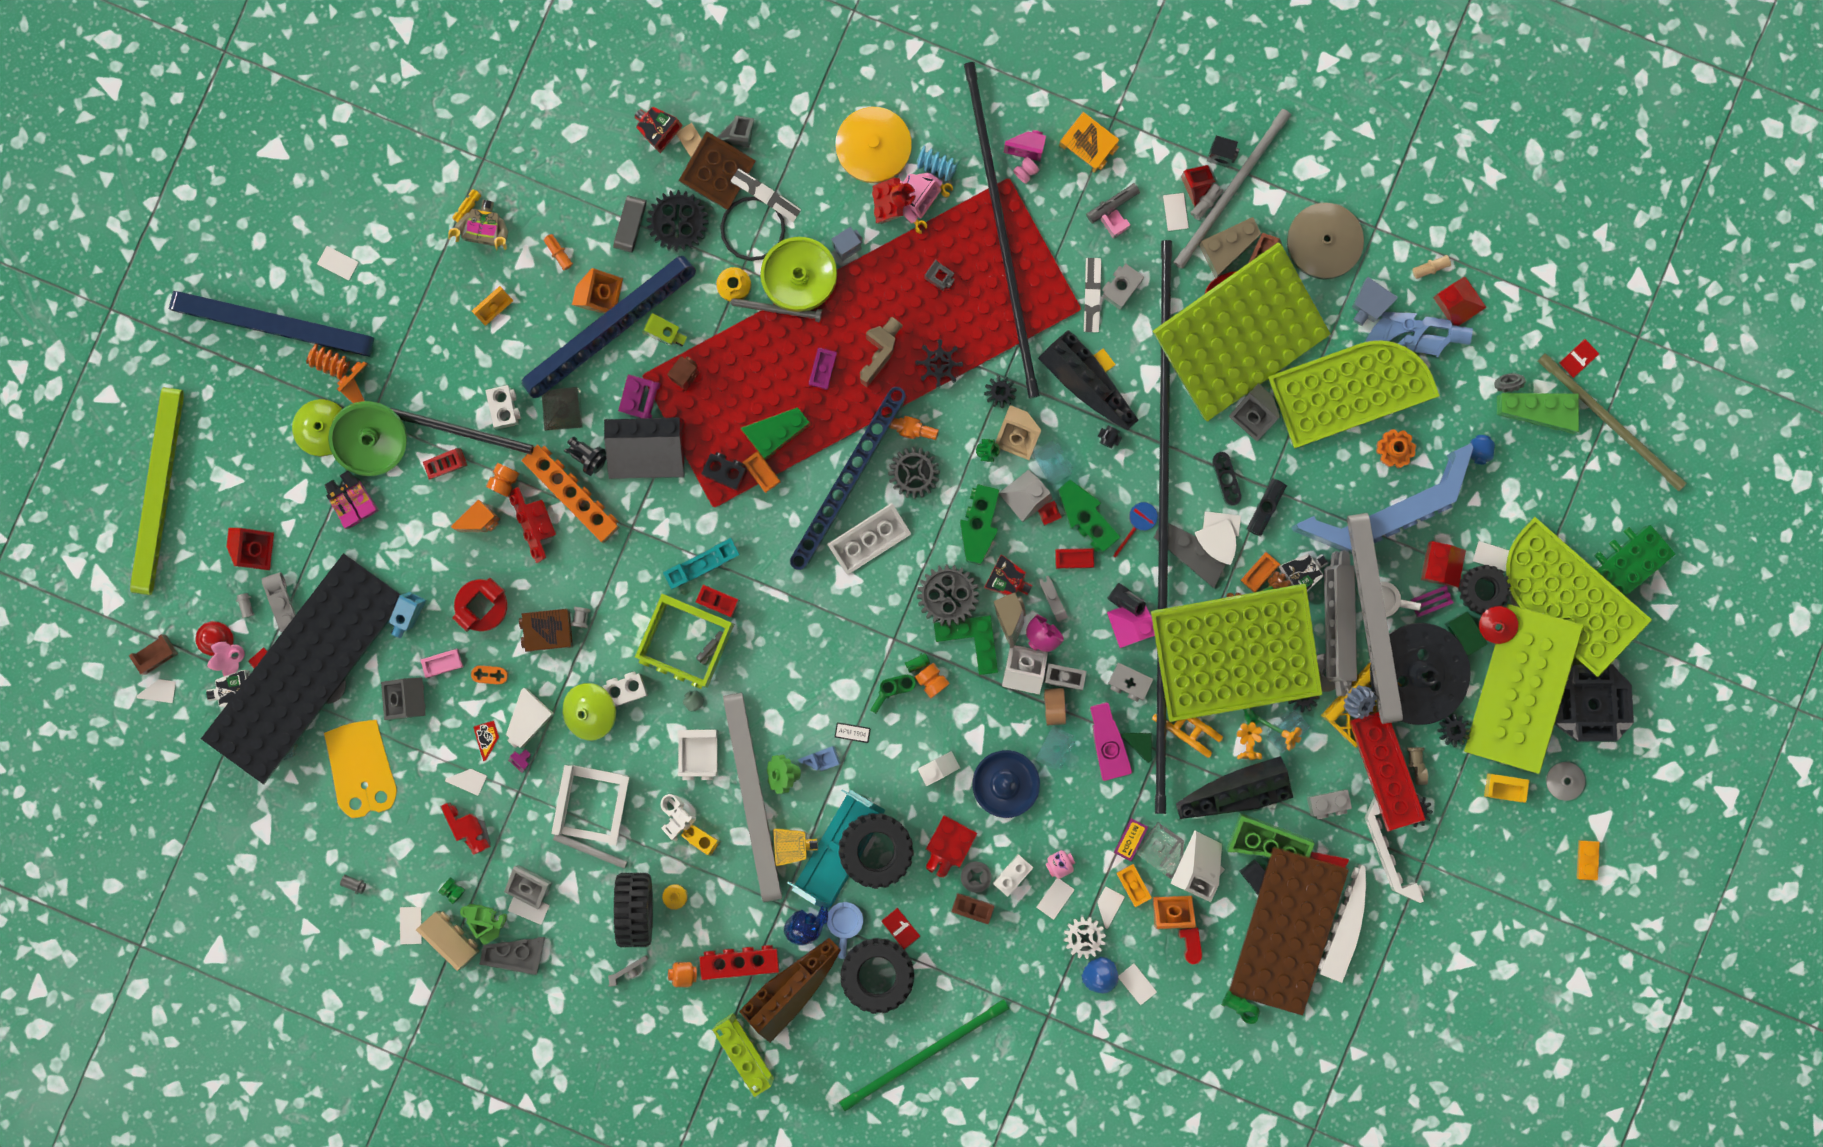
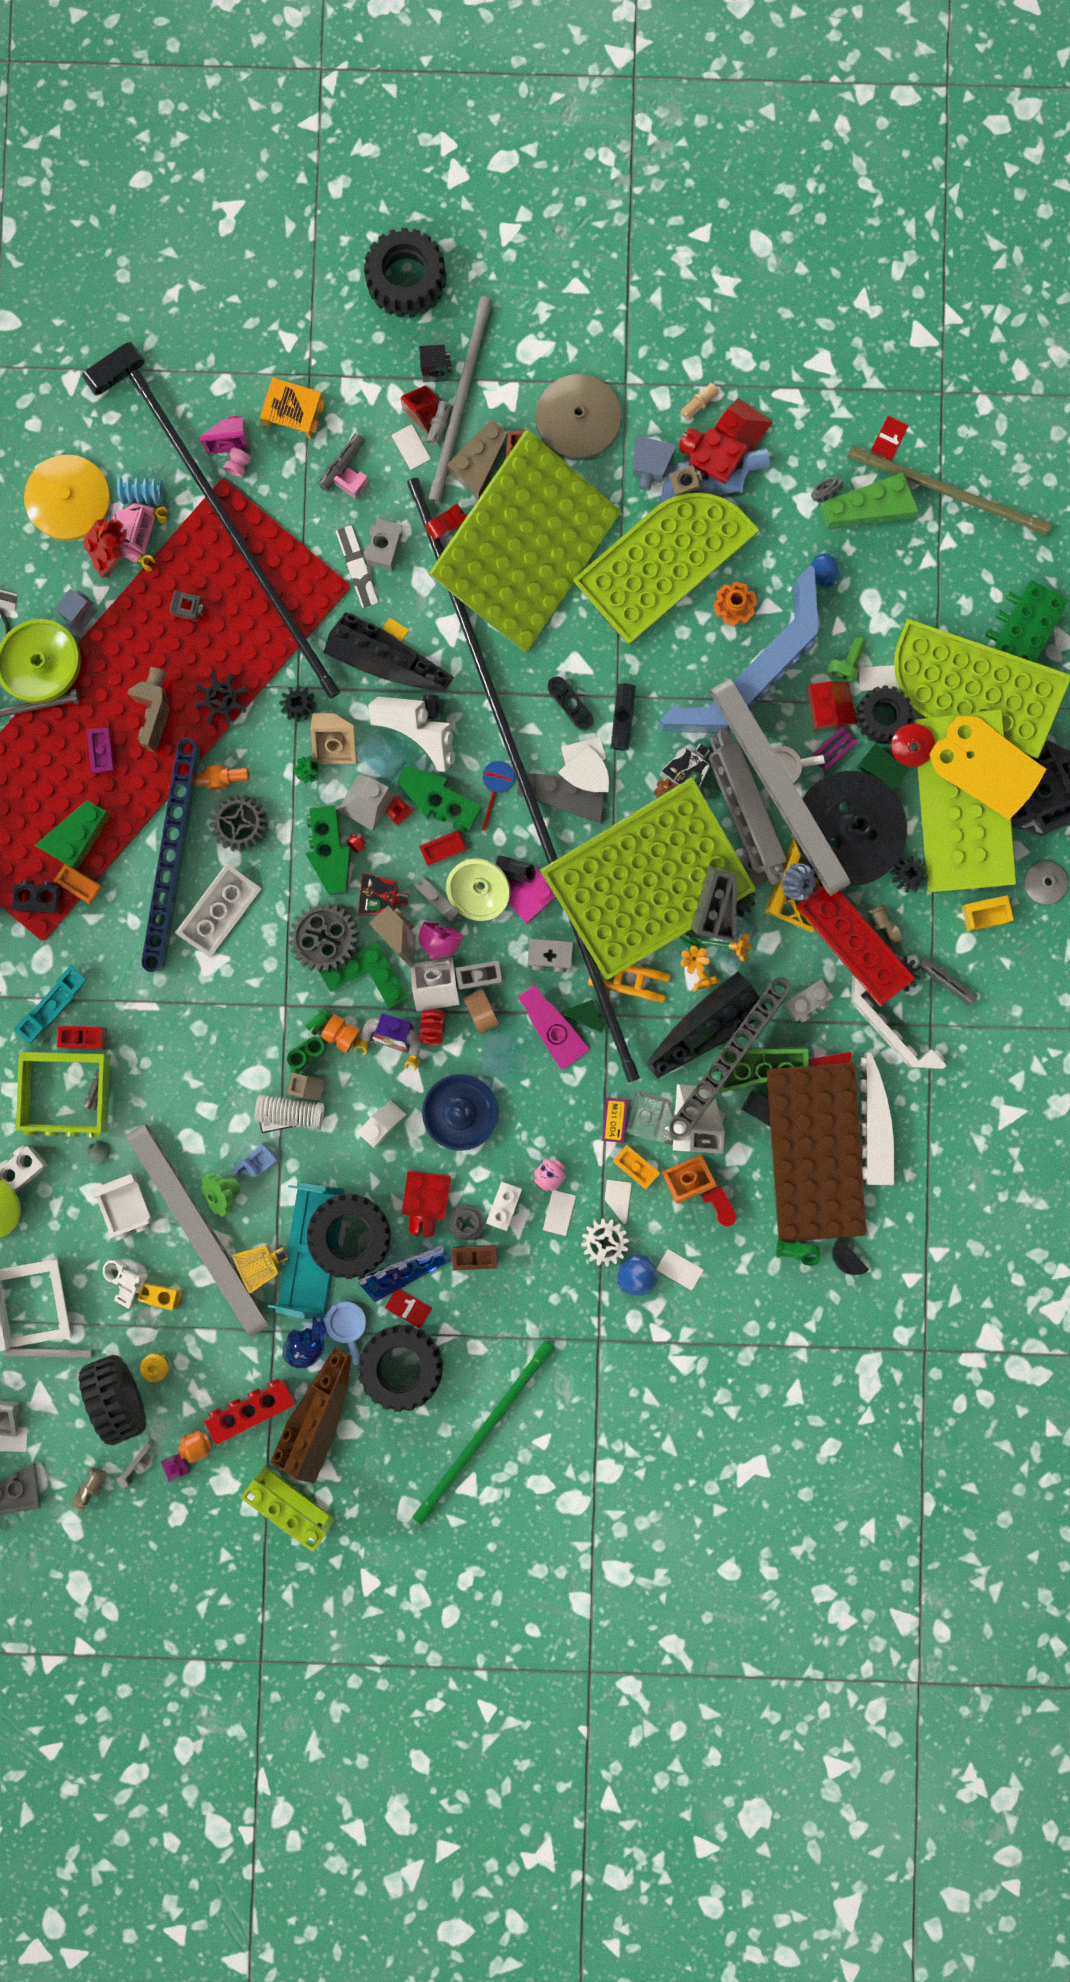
camera: 15 degrees left, 0 degrees up
dark grey slope [1229,383,1280,441] -> none
orange tile [1240,552,1280,593] -> none
none -> dark tan connector [71,1467,108,1511]
none -> black beam [82,342,145,396]
none -> magenta tile [161,1453,190,1482]
none -> white piece [255,1094,324,1130]
none -> dark tan brick [287,1073,325,1100]
none -> red plate [346,834,366,854]
none -> torso [354,1014,421,1071]
none -> clear blue wing [358,1245,451,1303]
none -> black tyre [364,228,446,318]
none -> white arch [368,697,455,772]
none -> red gear [420,1009,446,1046]
none -> red leg [424,503,467,542]
none -> yellowish green dish [446,858,510,921]
none -> dark tan brick [669,465,704,496]
none -> dark grey beam [669,977,790,1141]
none -> red plate [679,427,748,485]
none -> dark grey wedge [691,865,738,943]
none -> bright green piece [827,637,867,683]
none -> black plate [832,1237,869,1275]
none -> dark grey pin [917,956,978,1006]
none -> yellow piece [930,716,1046,820]

